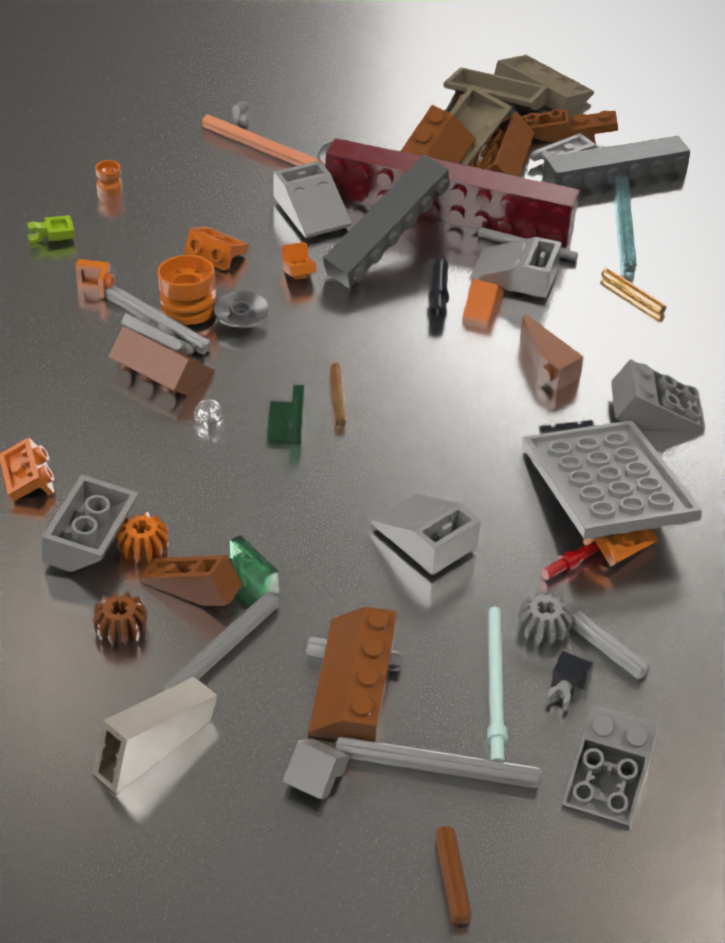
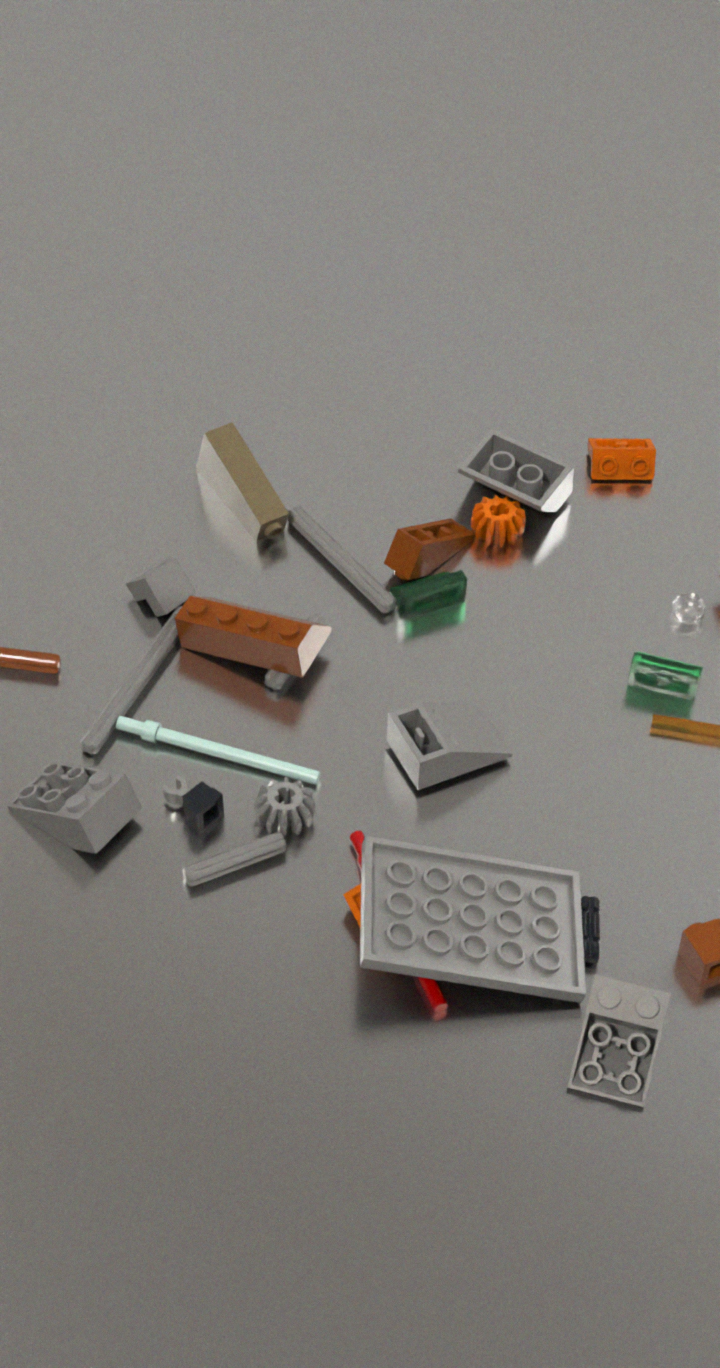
camera: 105 degrees right, 5 degrees up
dark orange gear [92,592,148,646] -> none

